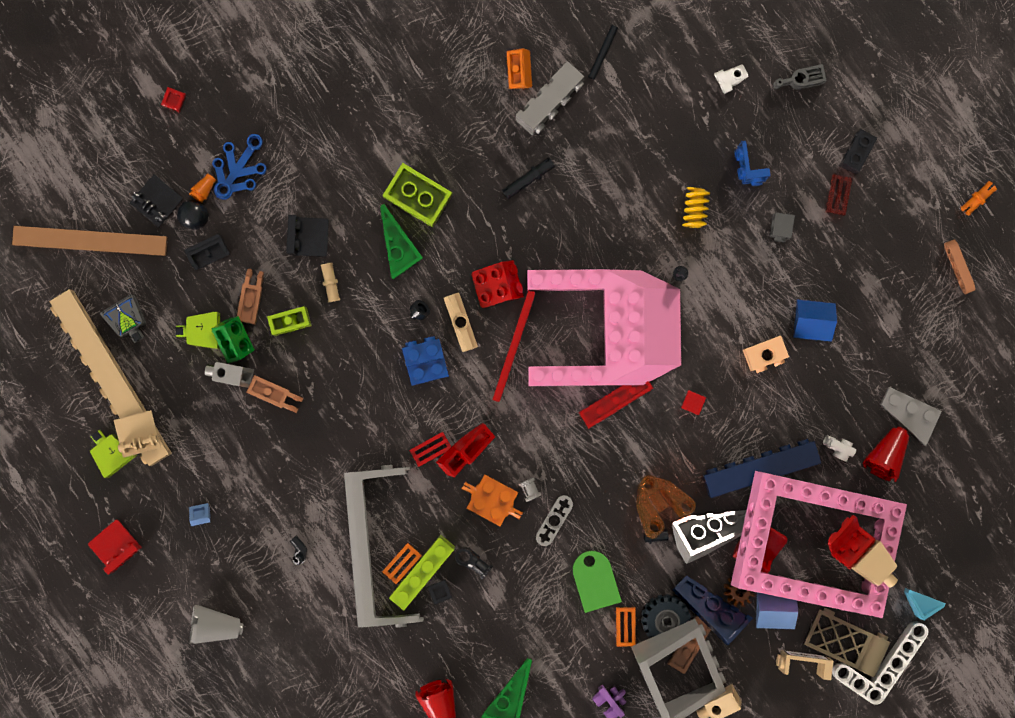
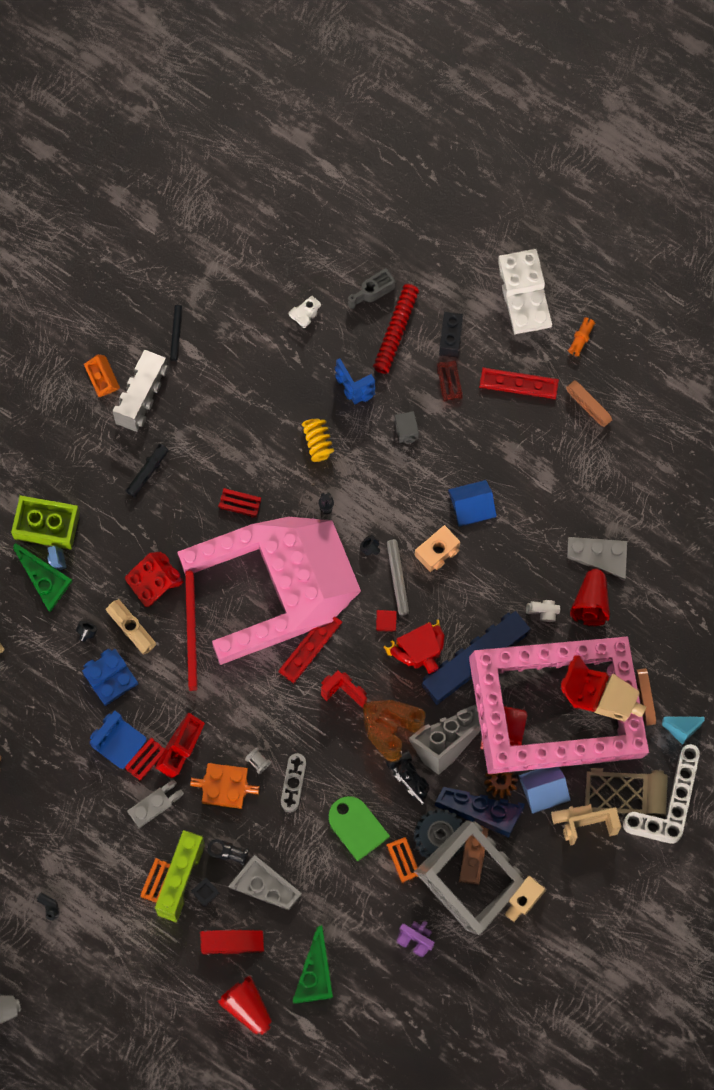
camera: 15 degrees left, 15 degrees down
light grey piece [344,465,424,628] -> none
none -> medium blue plate [47,546,66,570]
none -> blue bracket [90,711,147,769]
none -> light grey hinge [127,780,184,828]
none -> red slope [200,930,264,954]
none -> red tile [218,488,261,518]
none -> light grey wing [228,855,302,910]
none -> red bracket [321,670,367,708]
none -> black tile [360,535,380,556]
none -> red piece [373,284,419,374]
none -> red torso [384,620,445,674]
none -> light grey axle [387,539,409,615]
none -> black hinge [392,758,430,804]
none -> red tile [479,367,559,399]
none -> white piece [498,249,552,334]
none -> tan pin [551,804,593,824]
none -> nougat beam [636,668,656,726]

